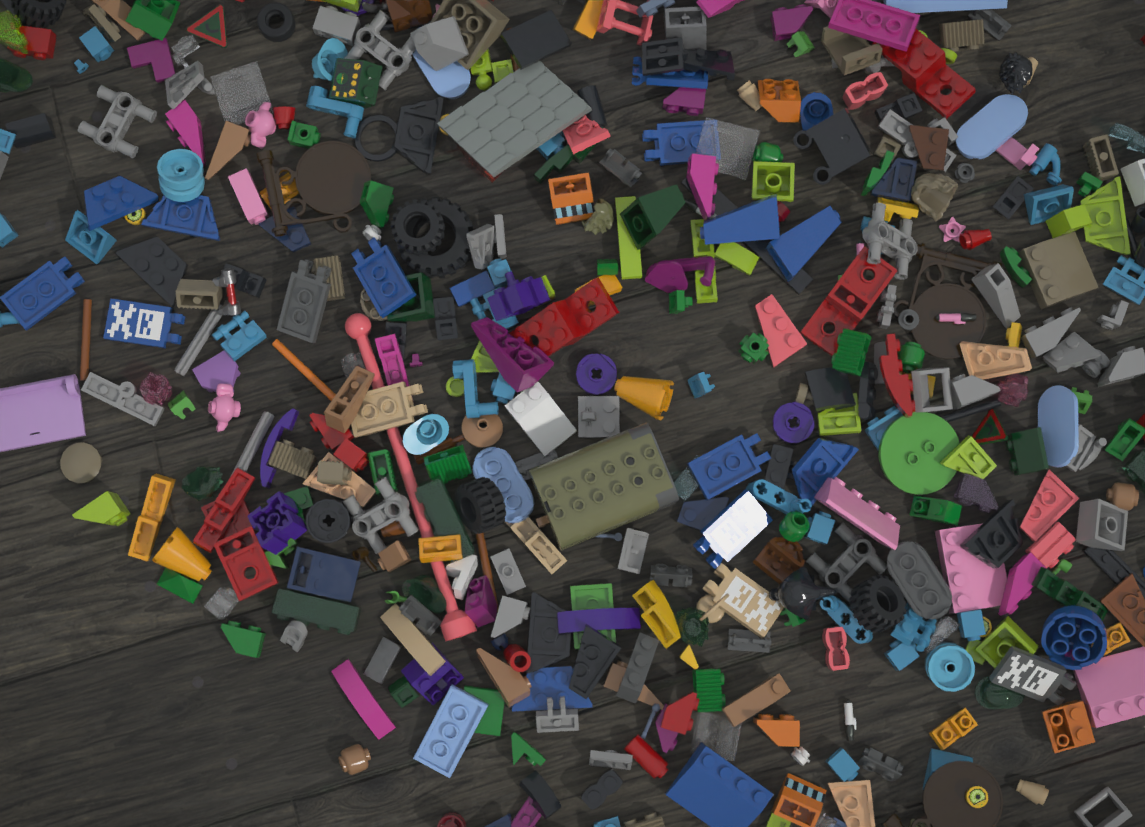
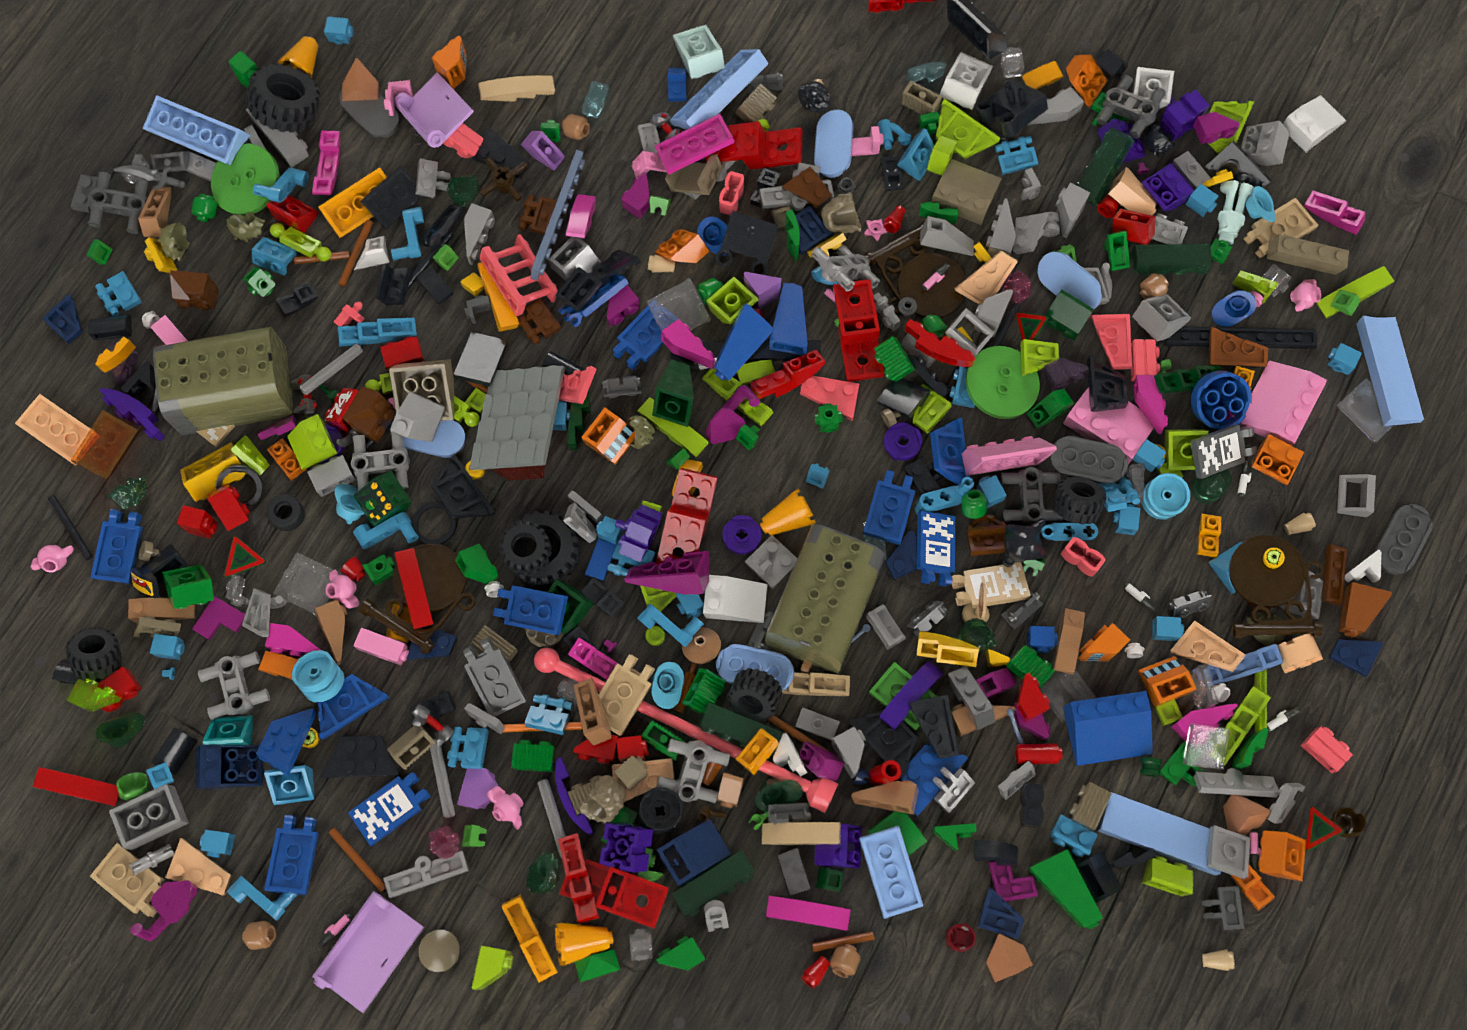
camera: 45 degrees left, 10 degrees down
none -> dark blue slope [195,745,262,789]
none -> teal slope [203,715,253,745]
none -> orange slope [258,651,299,680]
none -> piece [319,914,351,947]
none -> red slope [395,548,433,629]
none -> light grey plate [464,703,505,734]
none -> green brick [511,740,556,772]
none -> reddish brown plate [517,299,561,345]
none -> dark azure plate [524,694,573,735]
none -> dark tan hair [580,775,625,823]
none -> medium lavender slope [744,272,782,309]
none -> red slope [750,350,825,399]
none -> red cone [801,956,830,989]
none -> dark orange bar [812,931,874,952]
none -> magenta slope [975,668,1016,699]
none -> blue brick [1027,626,1058,653]
none -> piece [1237,461,1251,497]

